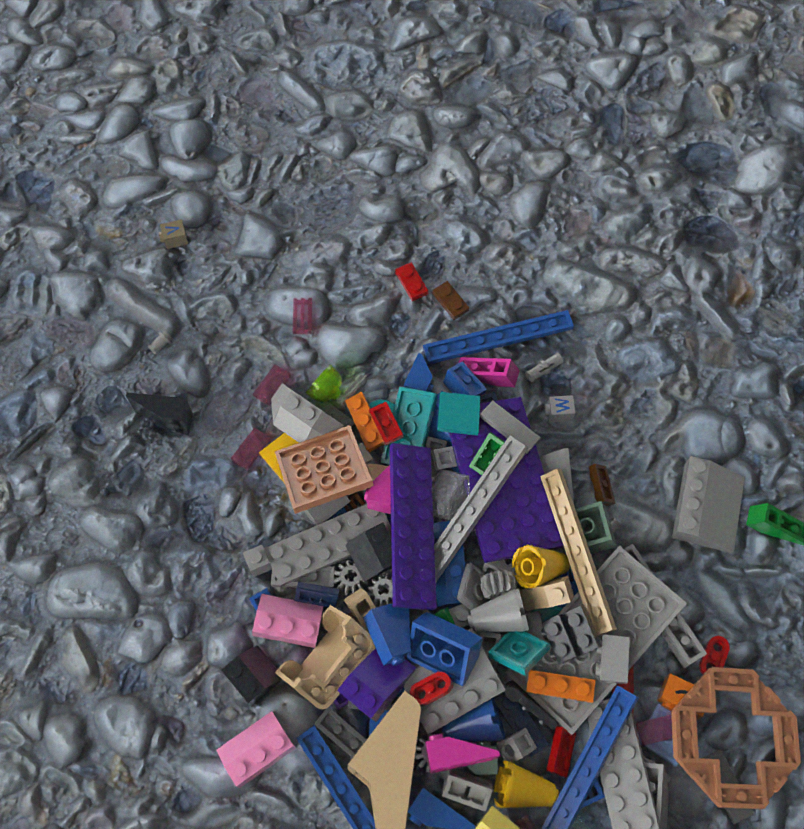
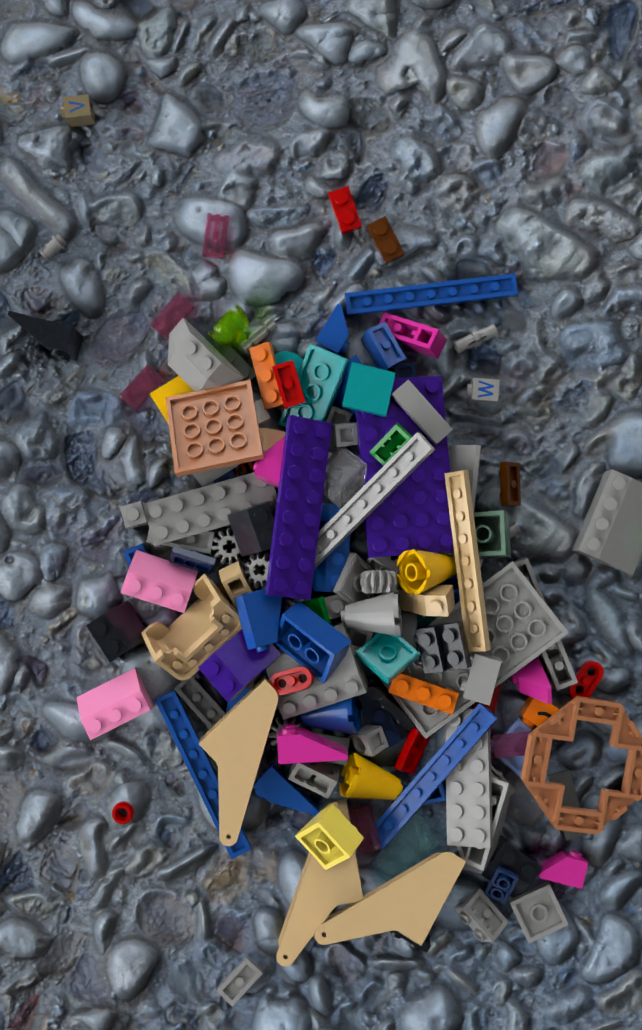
camera: 10 degrees right, 20 degrees up
none -> dark pink slope [510,656,552,704]

